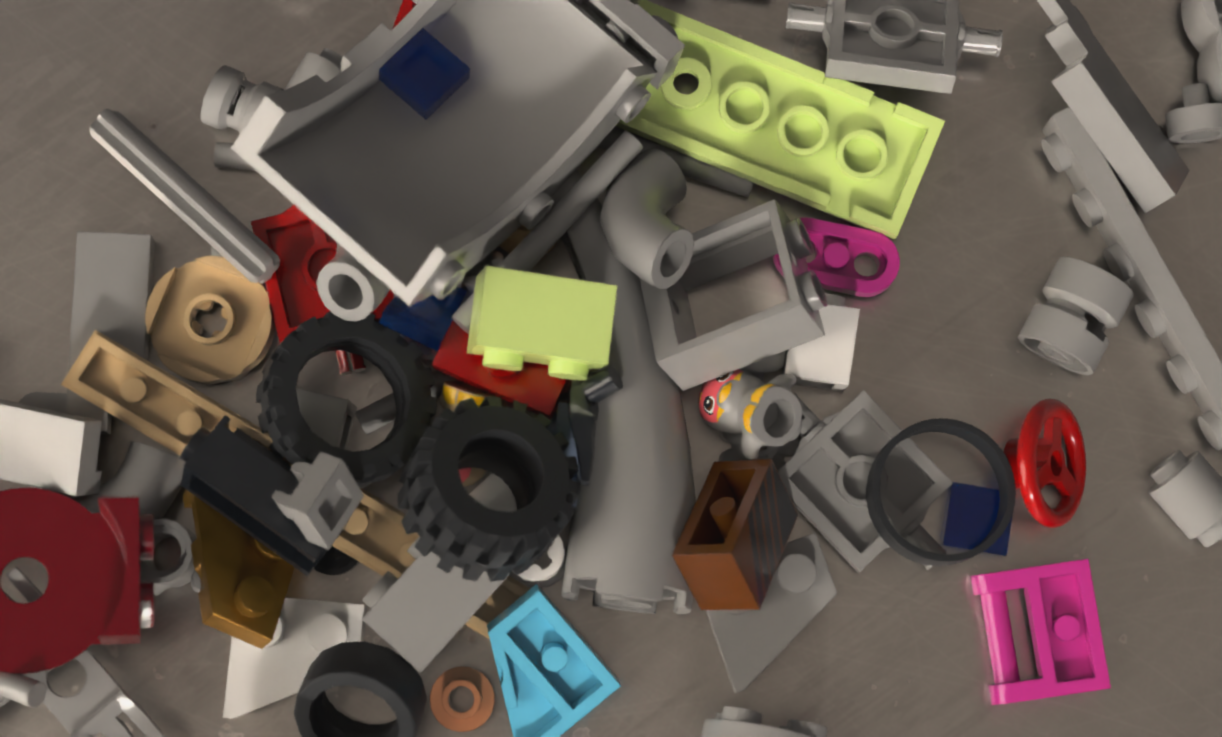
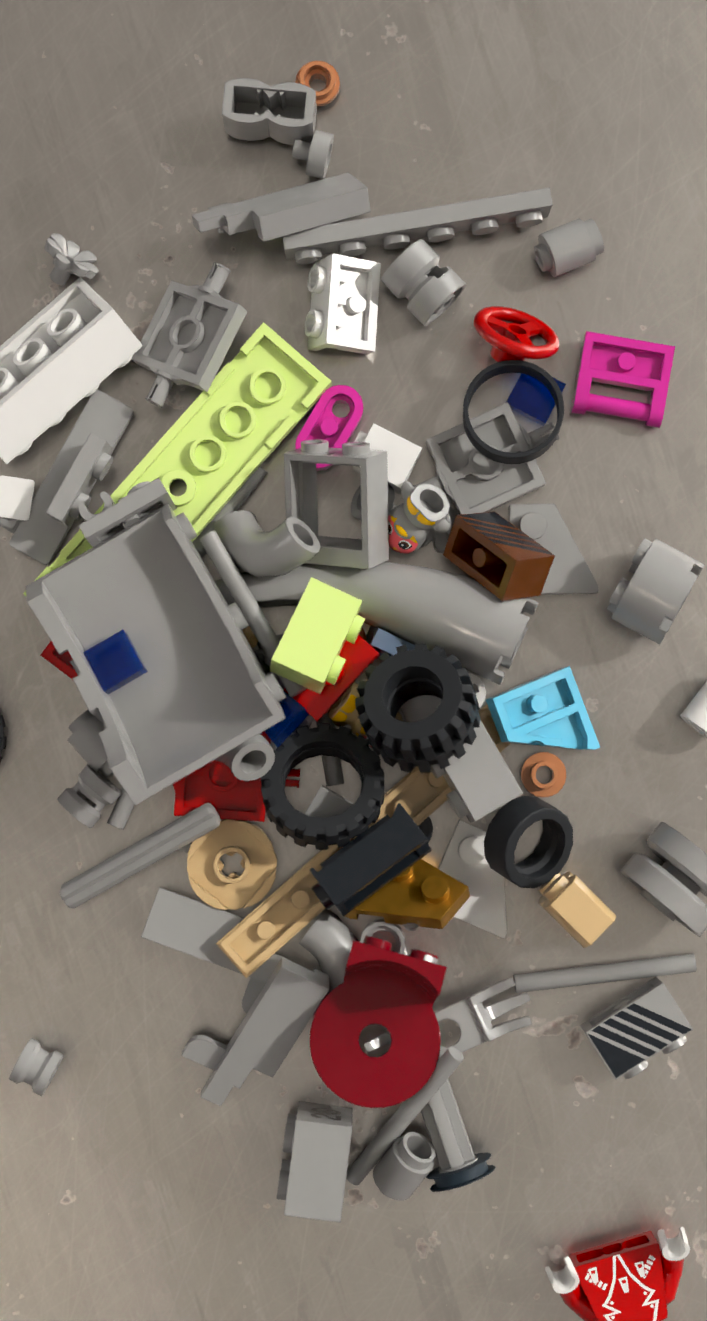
camera: 75 degrees left, 5 degrees up
light grey tile [272,452,364,549] -> none
black bar [567,366,623,486] -> none
none -> white bracket [305,254,381,354]

